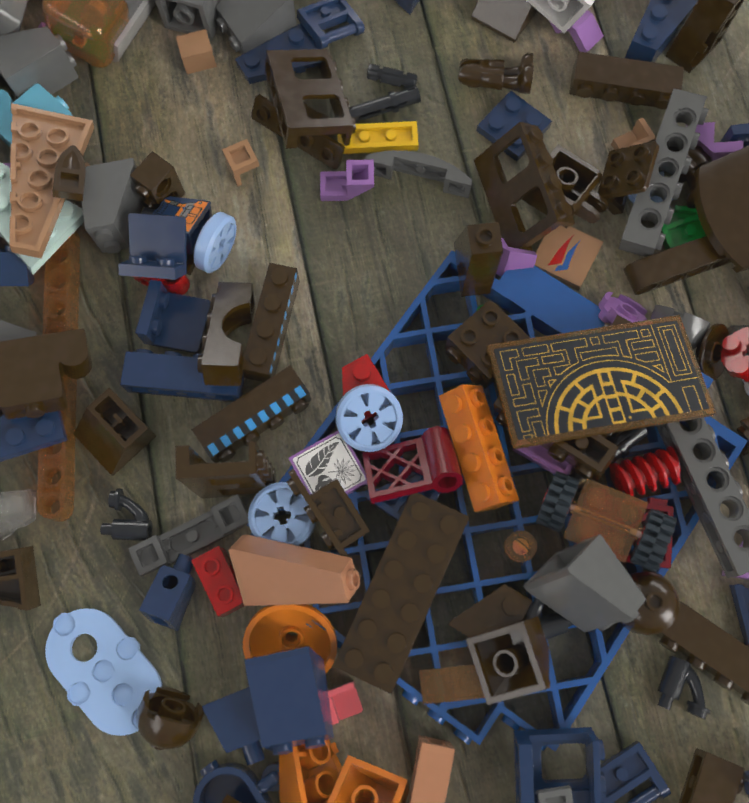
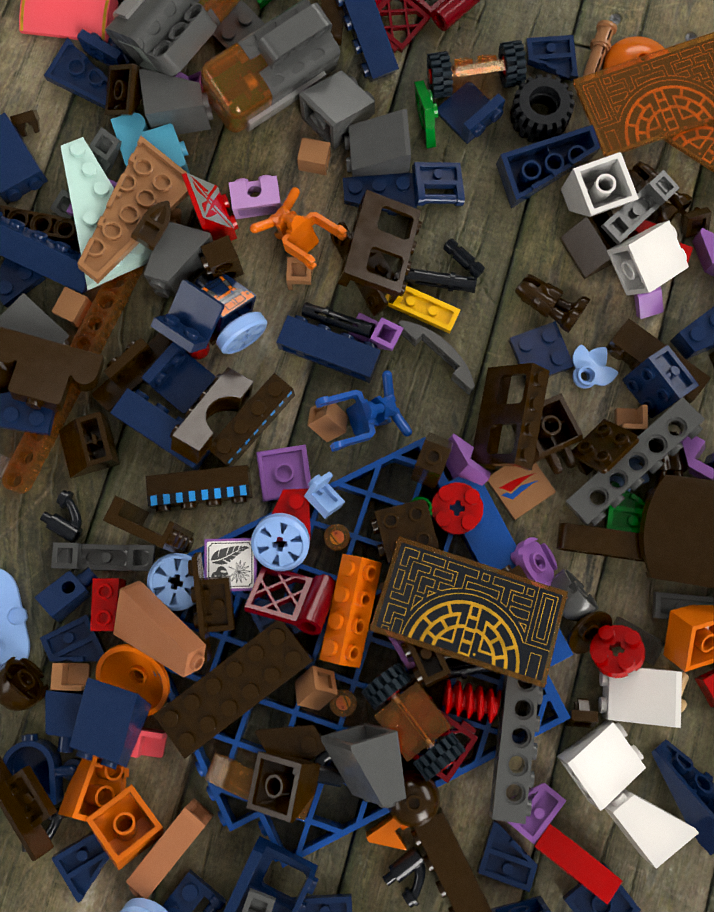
camera: 30 degrees right, 5 degrees up
none -> dark blue wing [40,614,106,662]
none -> medium nougat panel [50,662,91,691]
none -> medium nougat panel [52,287,93,329]
none -> dark brown bracket [92,333,173,412]
none -> red slope [182,173,239,241]
none -> lavender brick [229,175,281,219]
none -> orange piece [250,187,348,270]
none -> medium lavender tile [256,444,311,502]
none -> dark blue brick [276,315,381,383]
none -> medium nougat panel [295,665,338,710]
none -> black pin [301,302,375,339]
none -> light blue bracket [304,471,345,518]
none -> medium nougat panel [307,403,348,442]
none -> blue piece [315,370,412,452]
none -> clear orange tile [324,524,350,551]
none -> orange slope [366,815,408,850]
none -> red plate [431,482,483,535]
none -> light blue plate [572,345,618,389]
none -> dark blue bracket [622,345,699,418]

